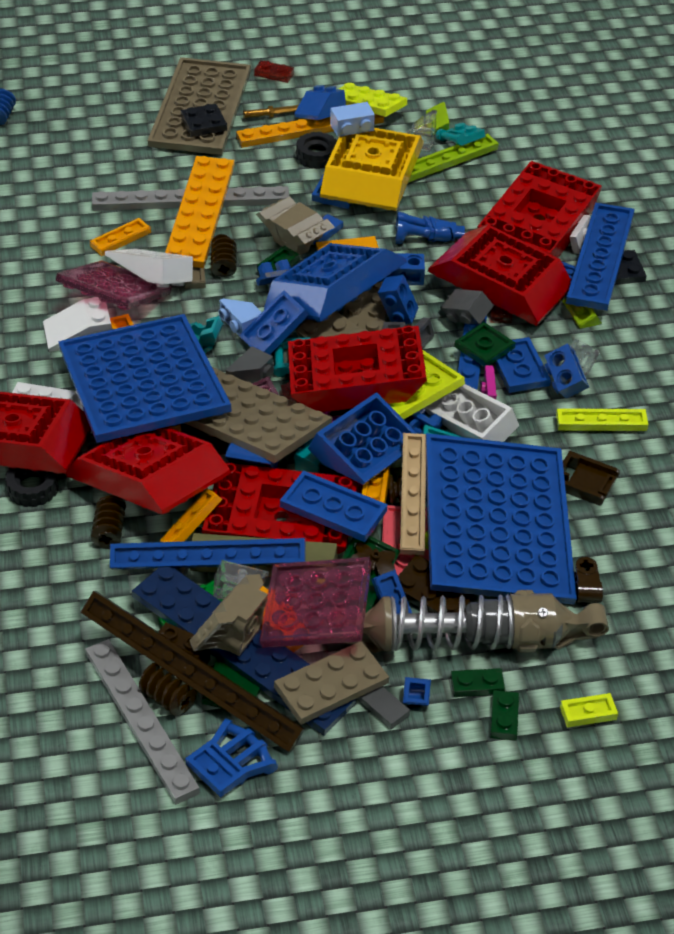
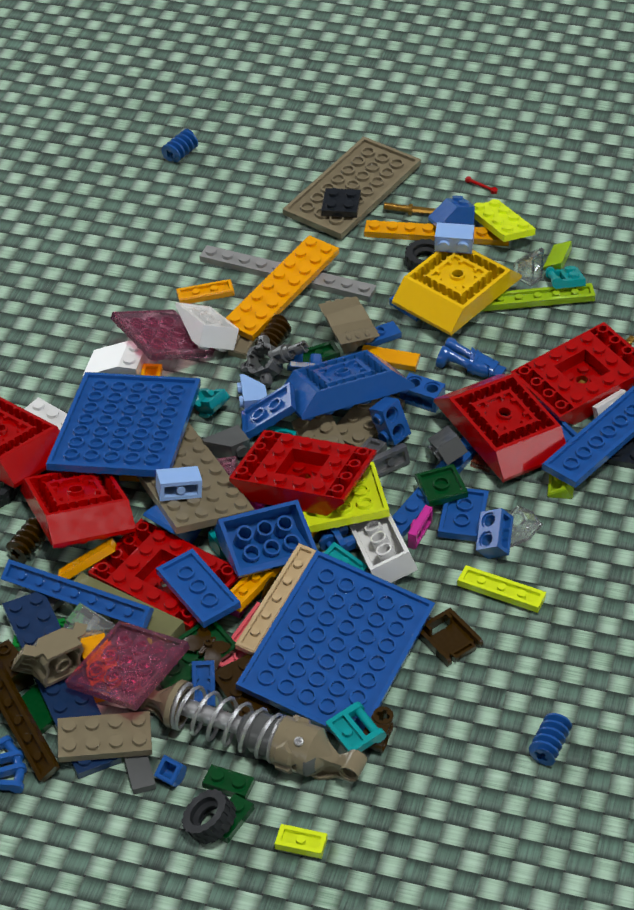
camera: 30 degrees right, 0 degrees up
clear red plate [254,60,294,83] -> none
none -> light blue brick [156,466,202,501]
none -> black tyre [182,789,236,844]
none -> dark grey piece [240,335,309,387]
none -> teal plate [325,702,386,752]
none -> red hinge [465,176,498,194]

